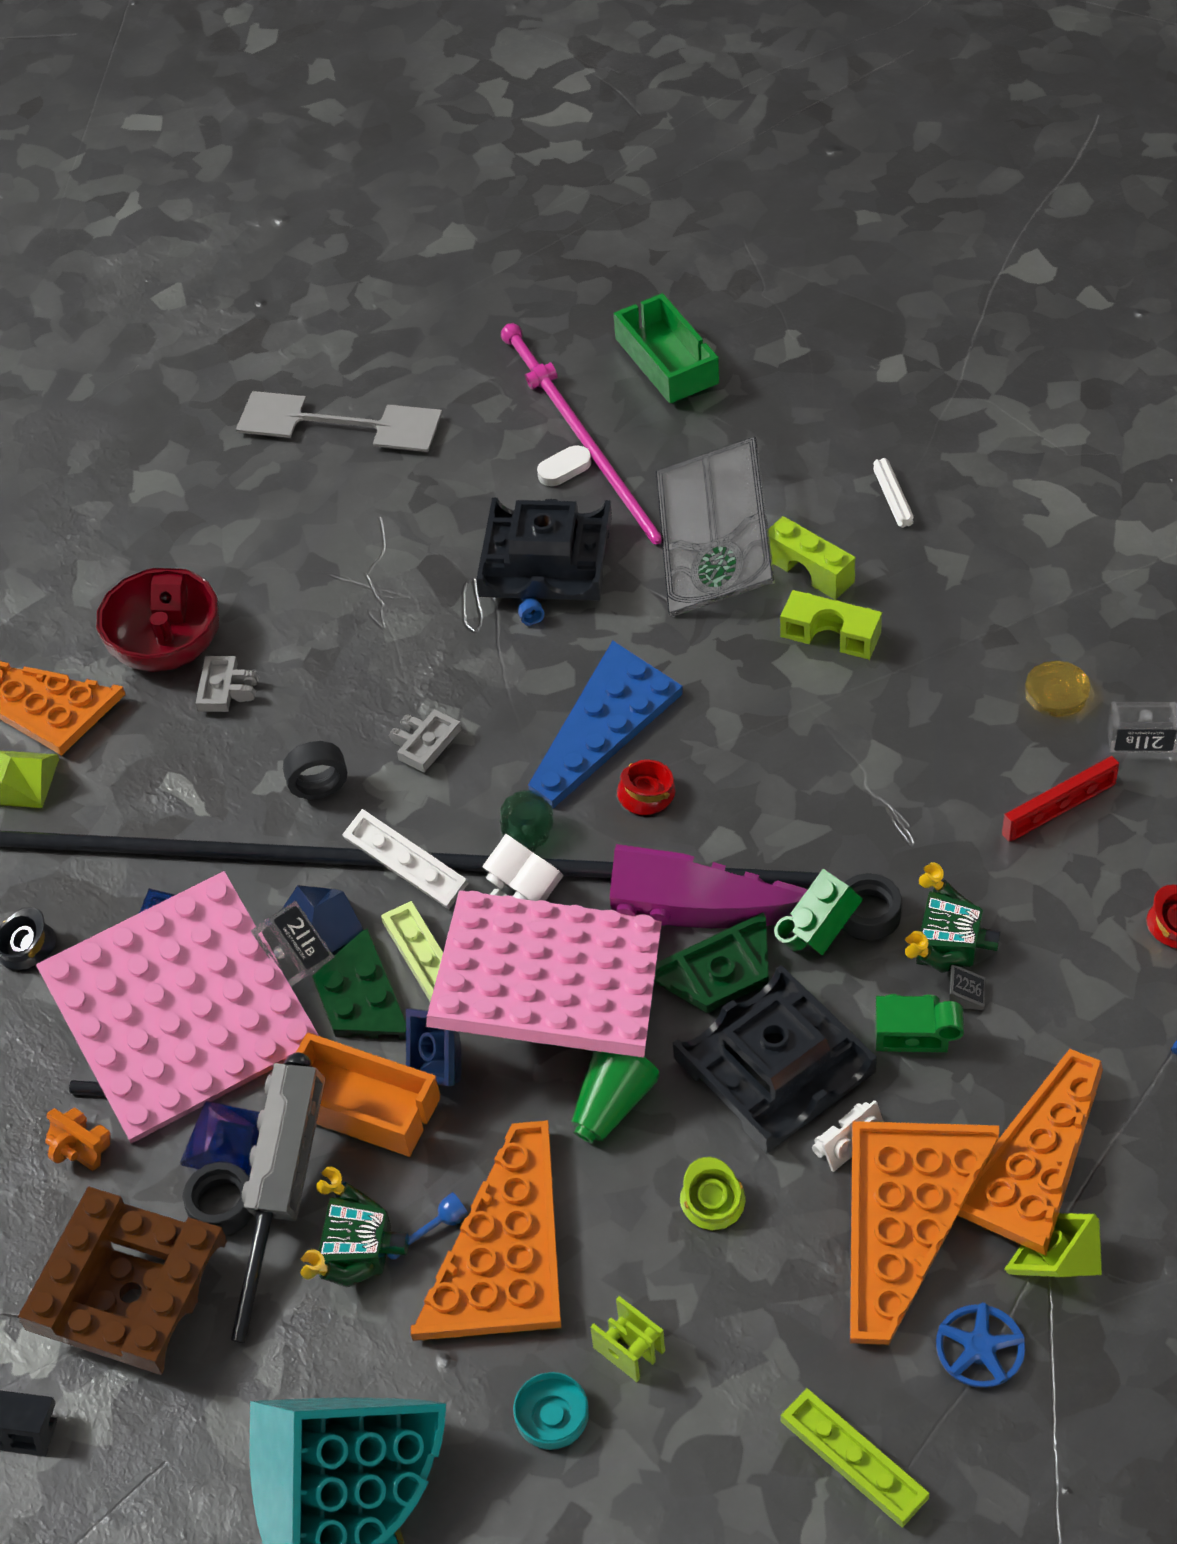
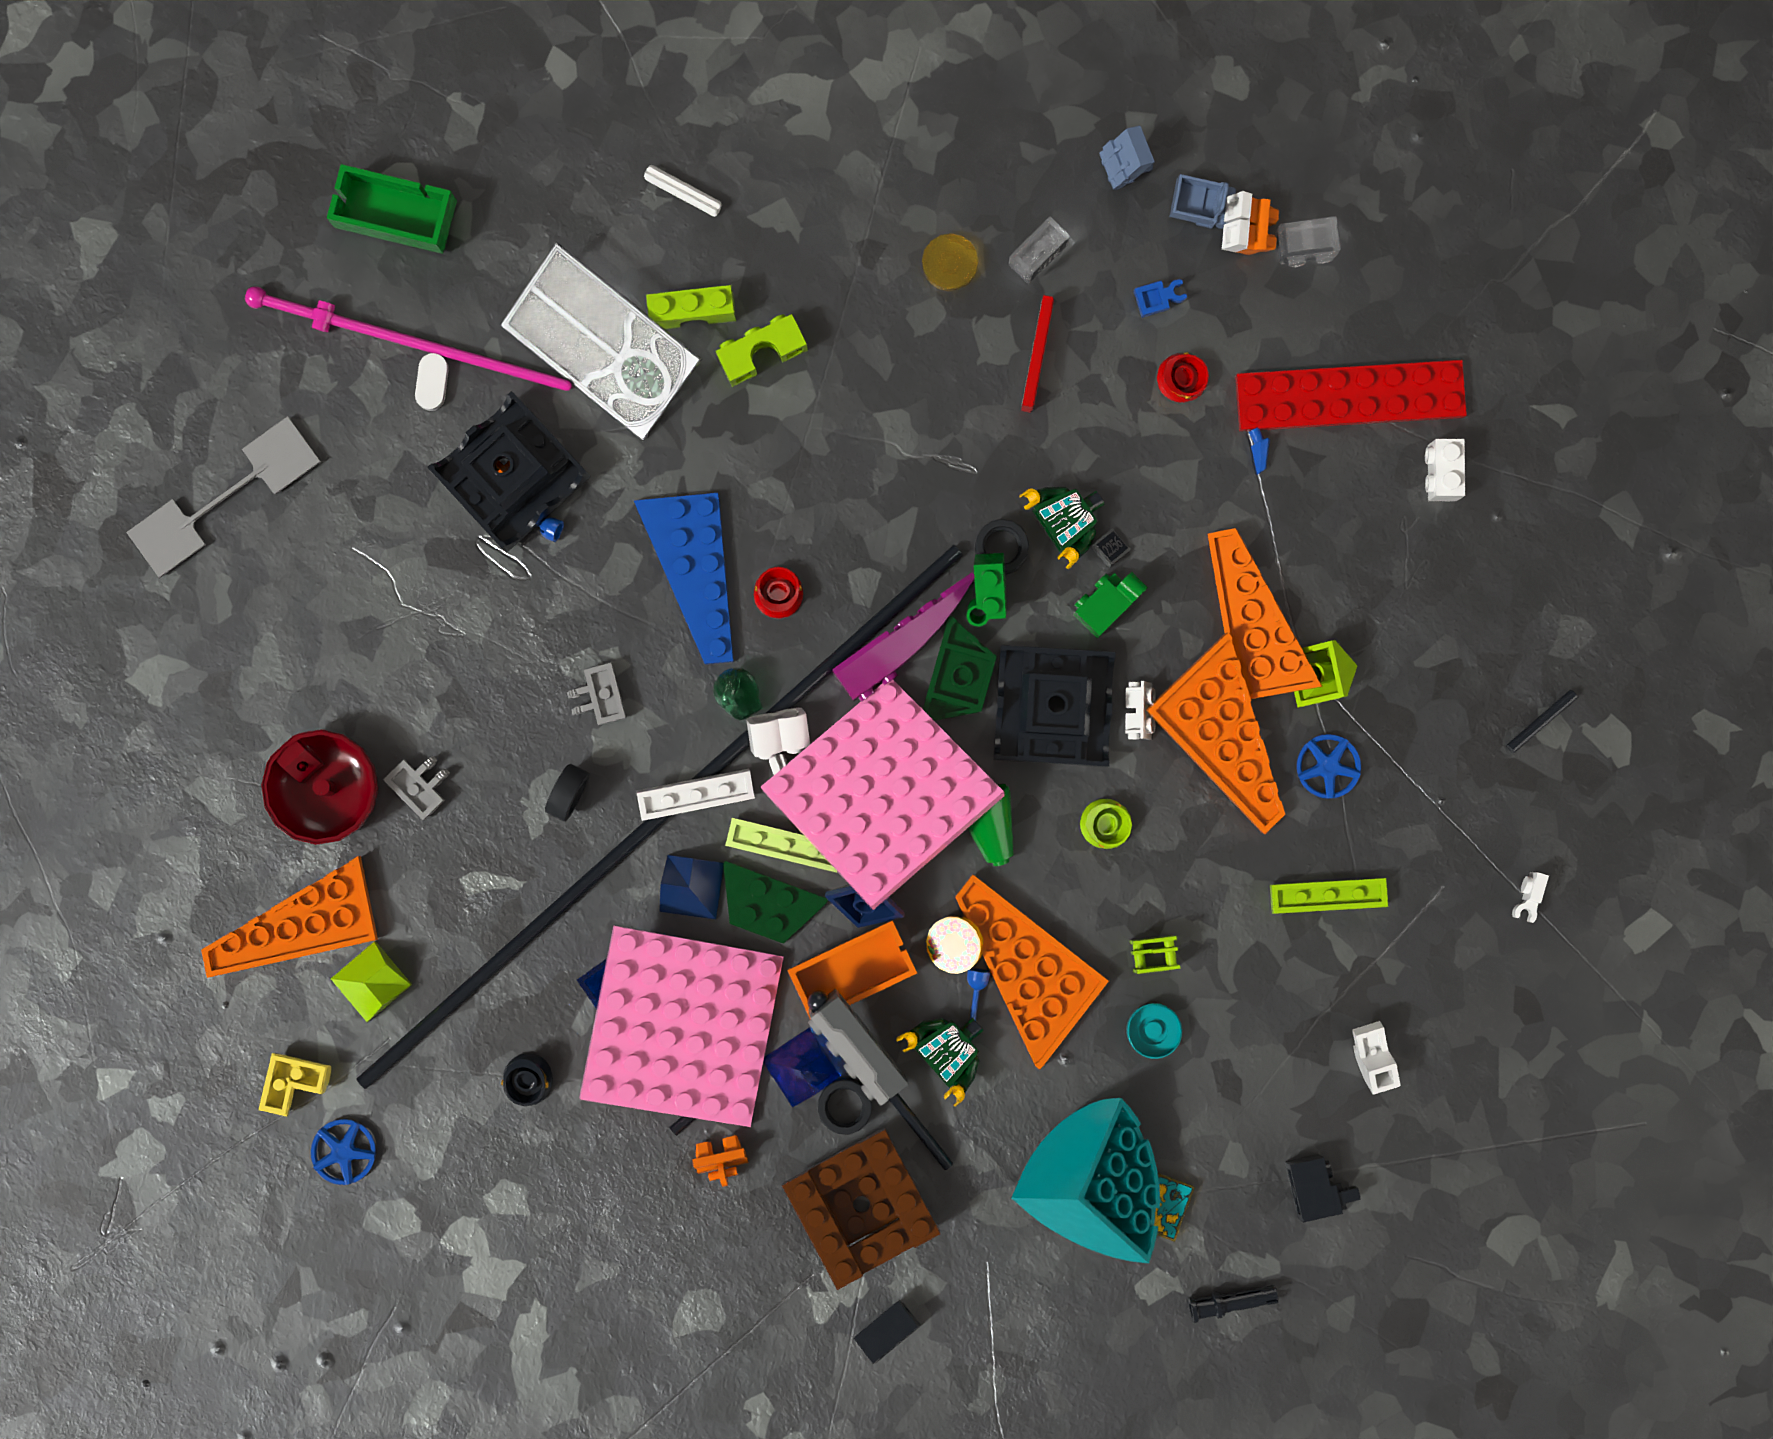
camera: 50 degrees left, 35 degrees up
brick [251,901,334,987] -> none
none -> tile [926,916,983,973]

